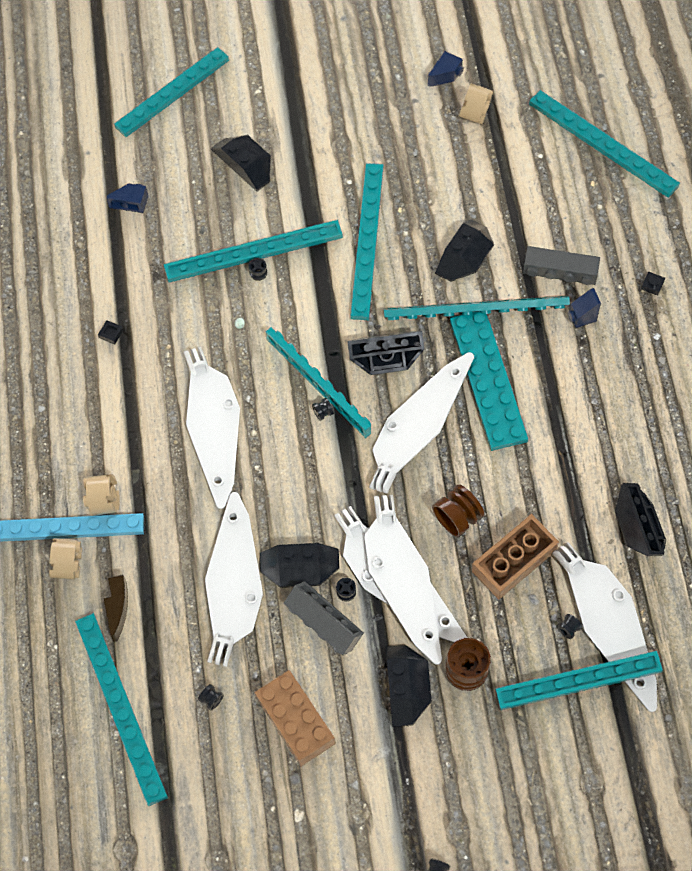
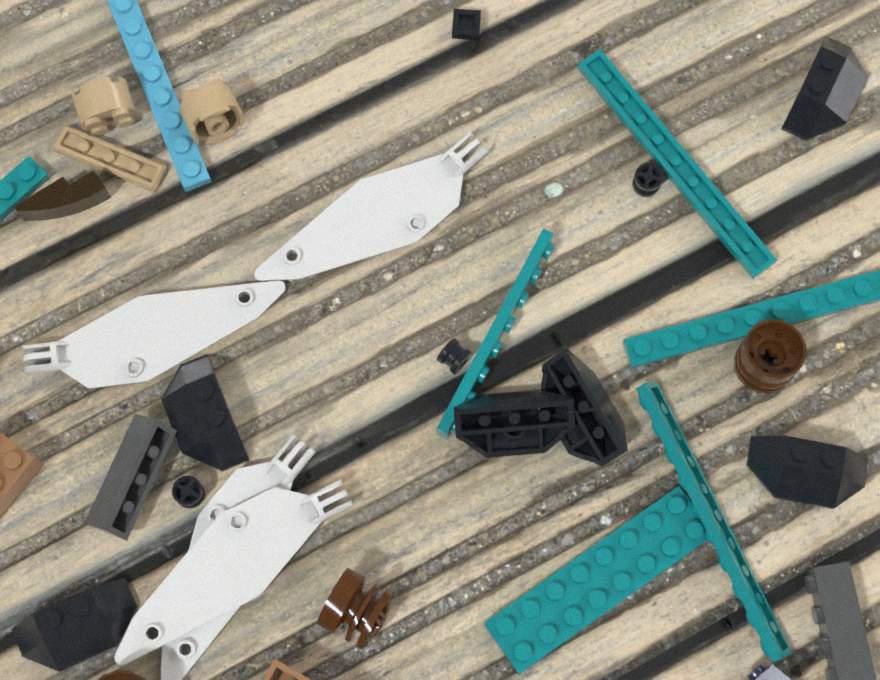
camera: 65 degrees right, 10 degrees up
white wing [369,353,474,494] -> none
none -> tan tile [53,124,167,193]
none -> black wedge [453,390,575,458]
none -> reddish brown wheel [734,319,806,394]

